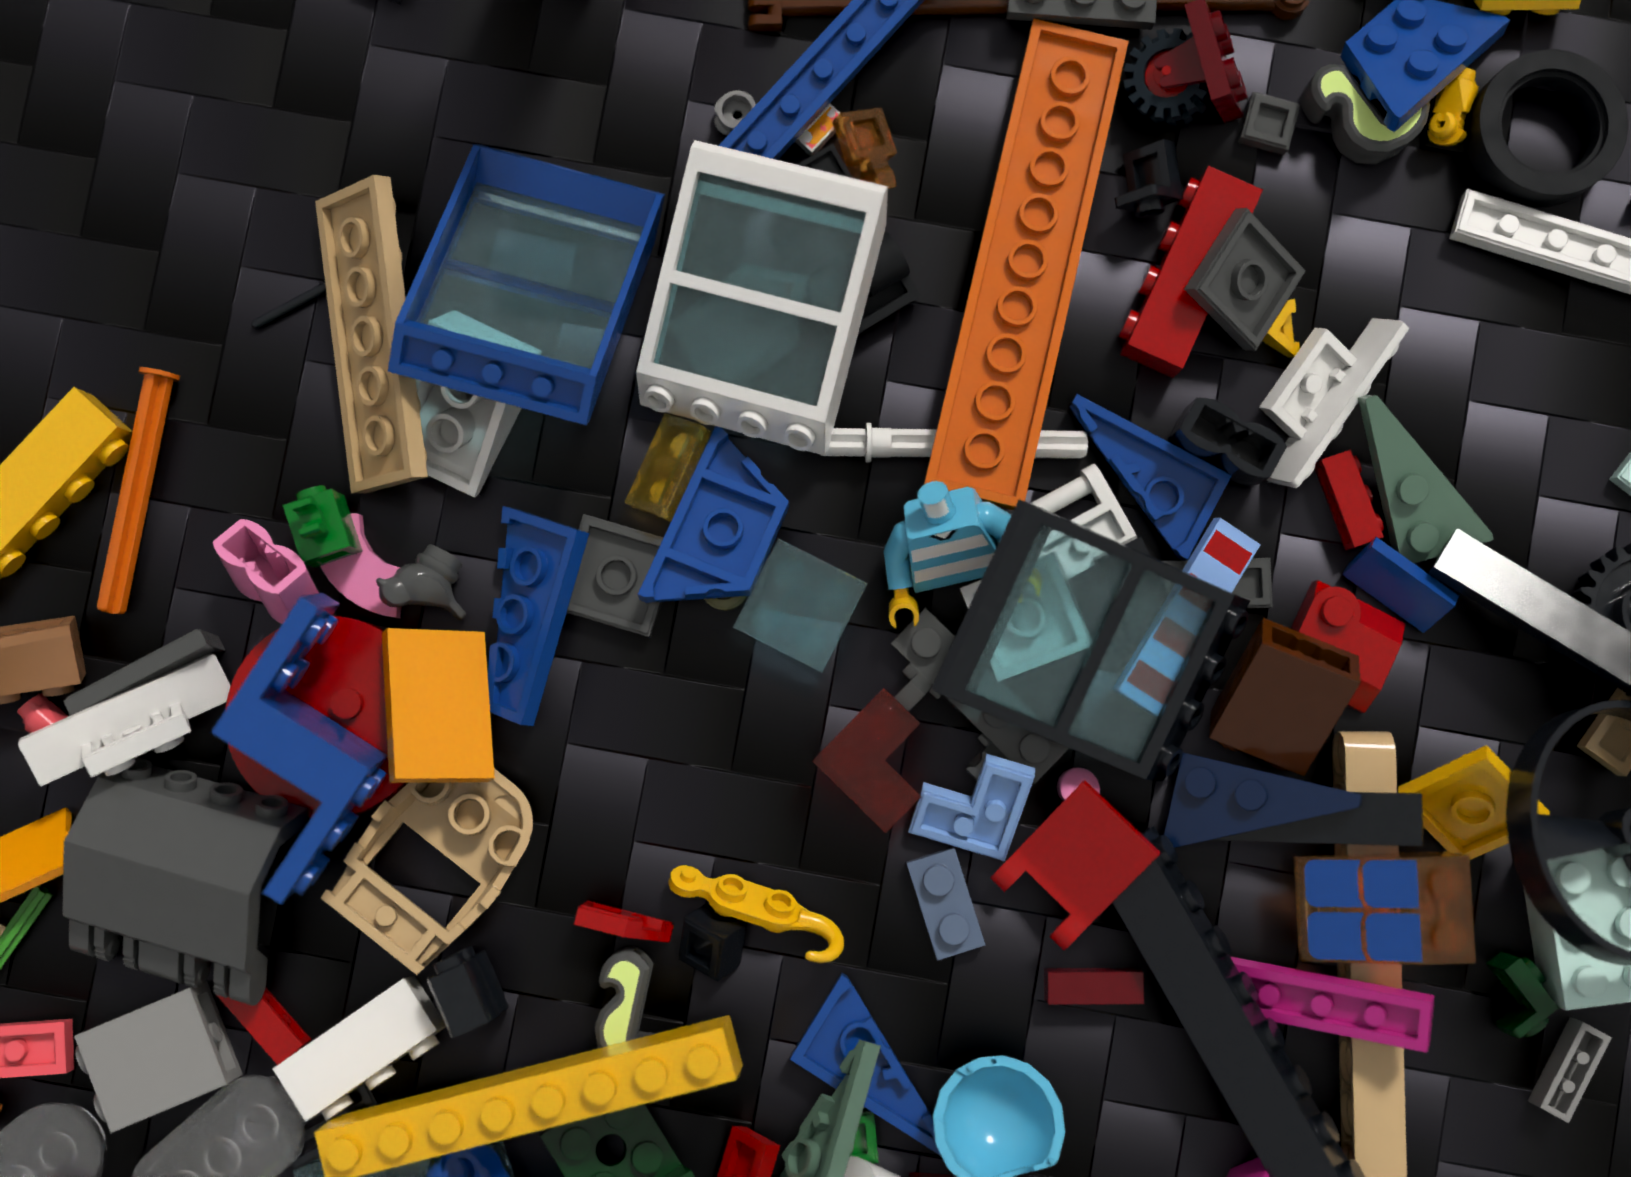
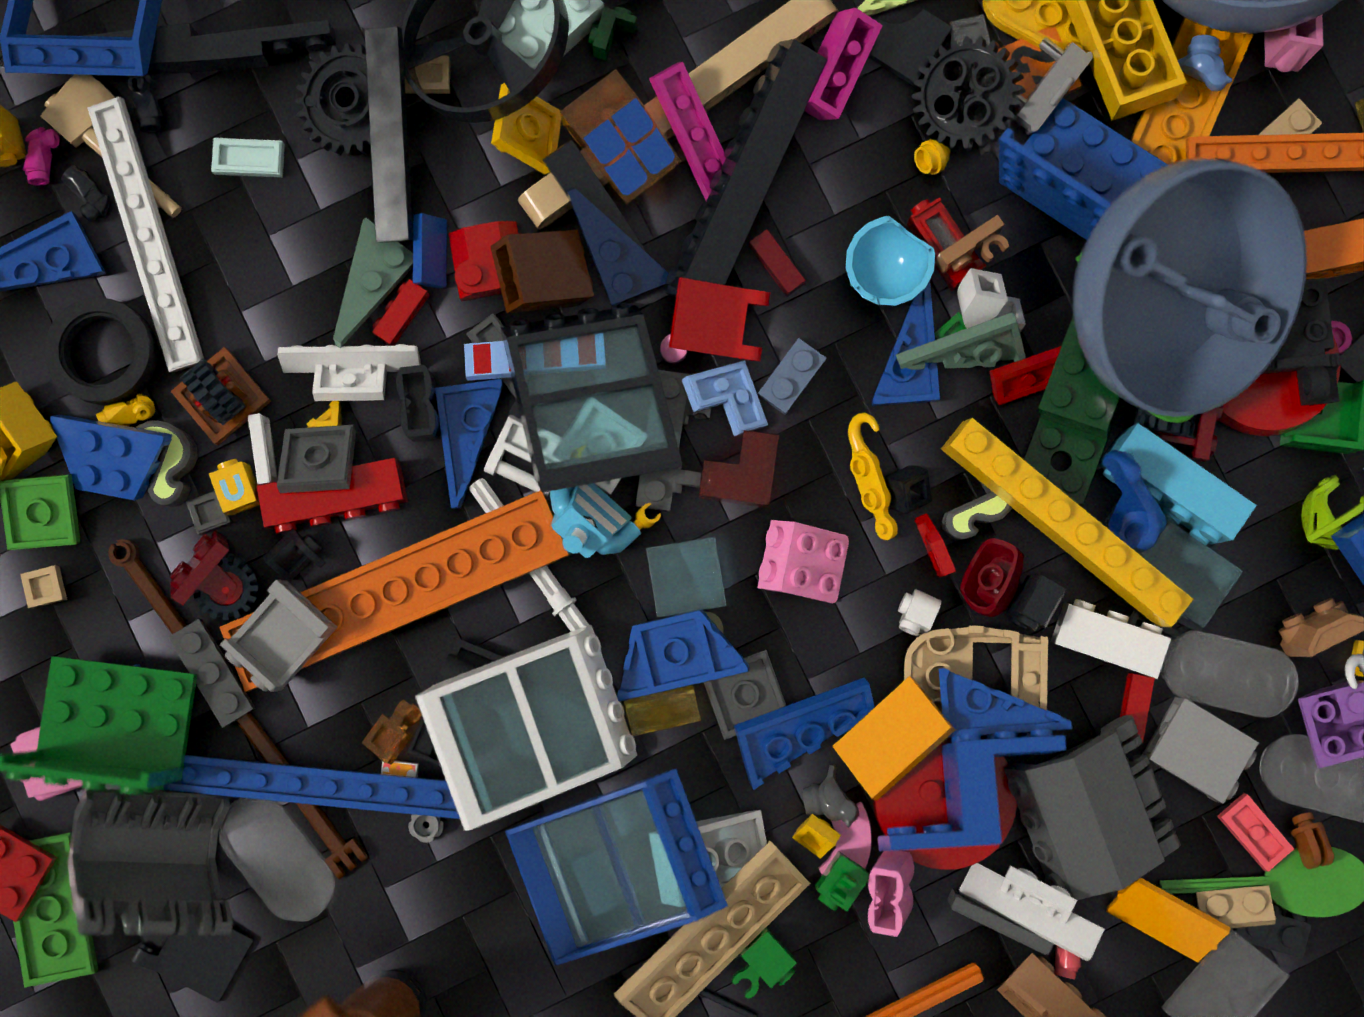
camera: 130 degrees left, 0 degrees up
none -> plate [171,347,271,445]
none -> yellow brick [209,459,260,516]
none -> light grey panel [220,580,337,692]
none -> white tile [248,413,278,485]
none -> green brick [732,927,797,999]
none -> bright pink bracket [757,520,849,603]
none -> yellow plate [792,814,841,859]
none -> white plate [898,589,942,636]
none -> blue wing [939,668,1072,738]
none -> dark red piece [960,538,1024,617]

